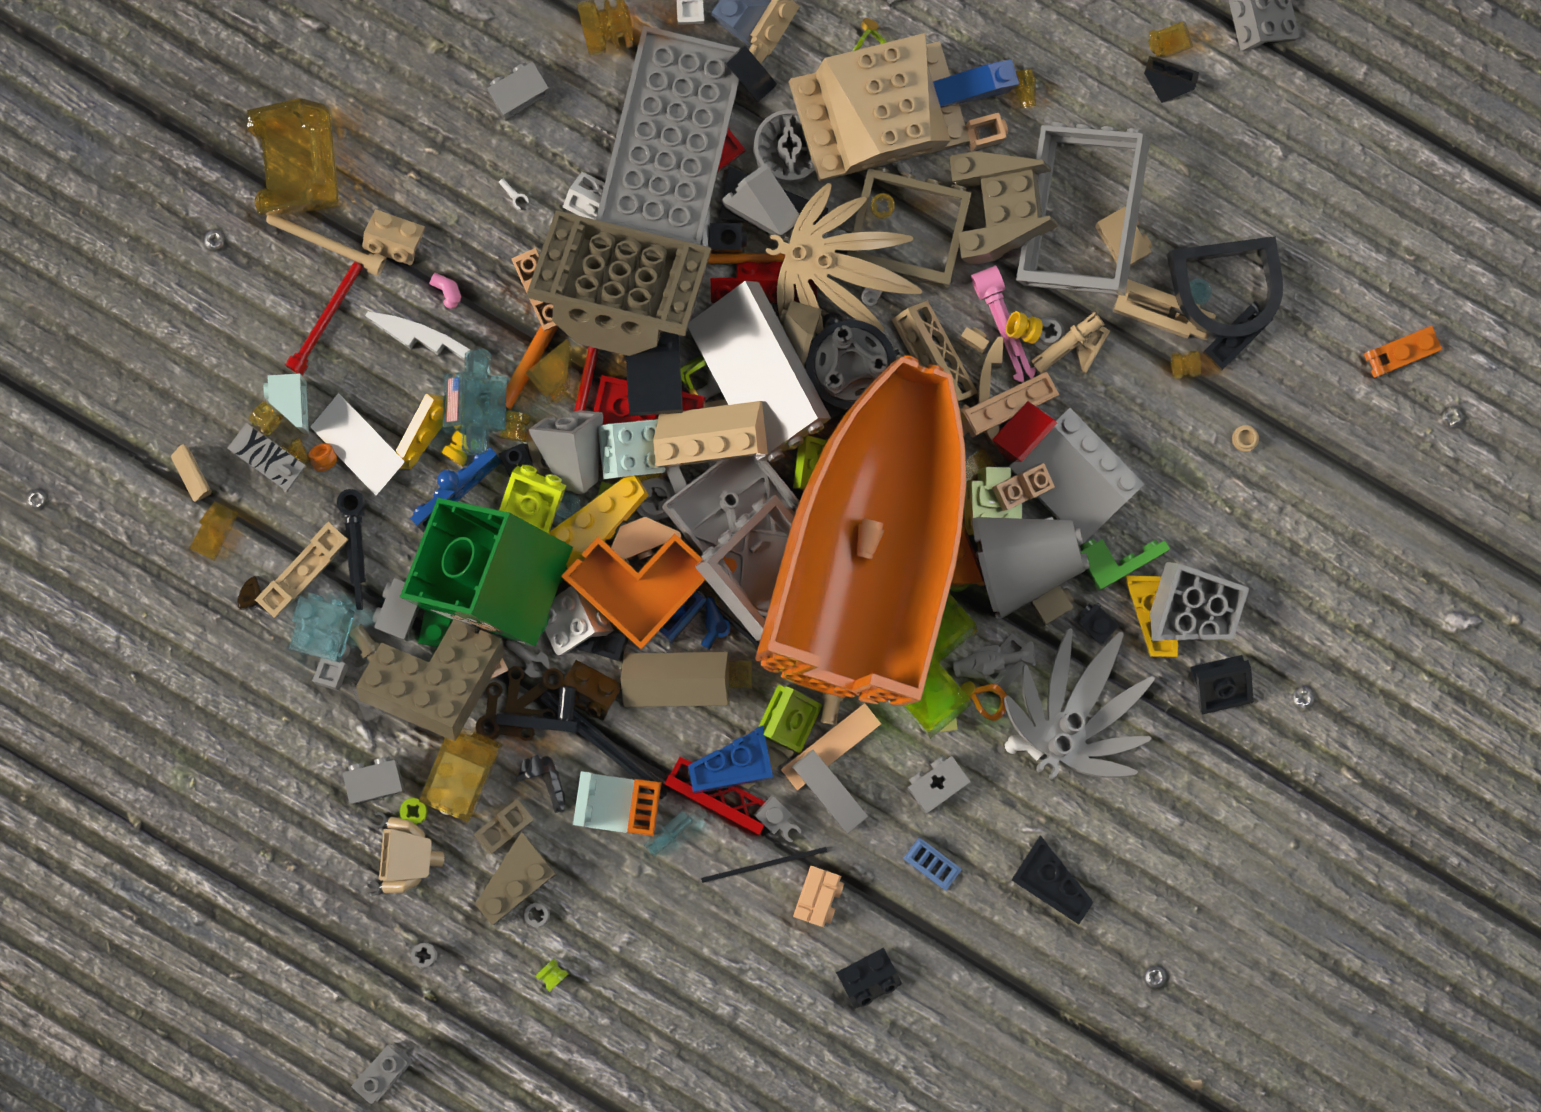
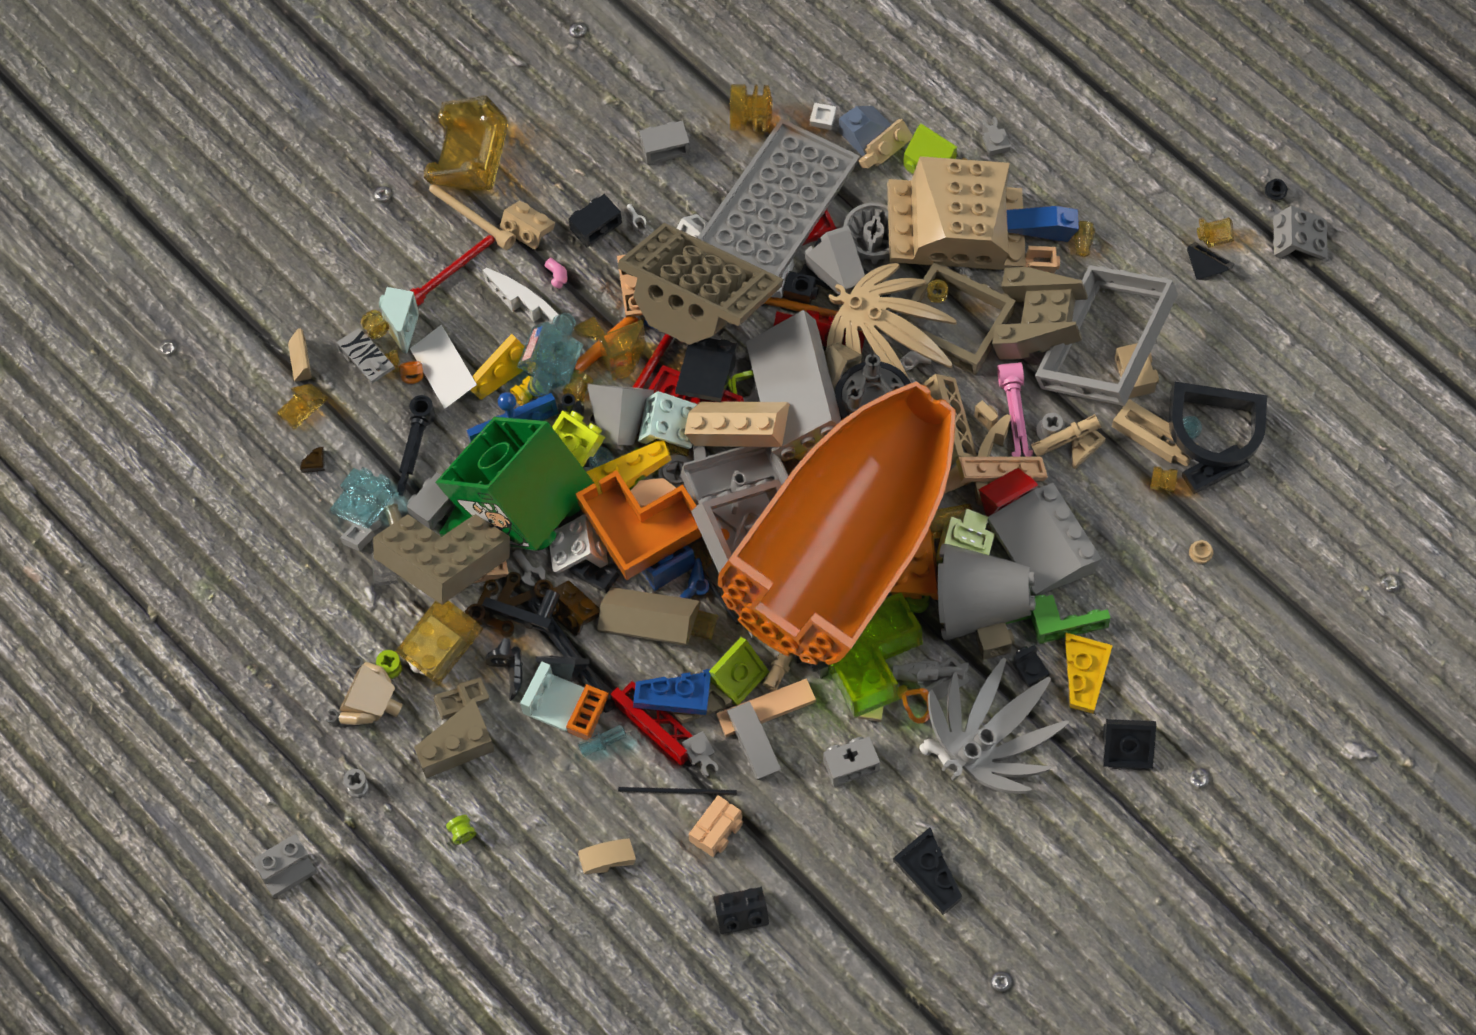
camera: 20 degrees right, 20 degrees down
tan slope [255,522,348,618] -> none
light grey brick [342,756,405,805] -> none
light grey bush [524,903,550,927] -> none
black slope [724,45,778,102] -> none
light nougat cone [857,518,885,559] -> none
medium blue slope [903,837,962,891] -> none
light nougat slope [992,463,1055,511] -> none
yellow wheel [1006,311,1043,344] -> none
light grey wedge [1150,562,1249,641] -> none
orange plate [1364,326,1443,378] -> none
none -> black slope [535,655,589,682]
none -> black brick [568,194,622,248]
none -> clear yellow tile [574,316,605,340]
none -> tan slope [578,838,636,874]
none -> lime slope [903,124,957,174]

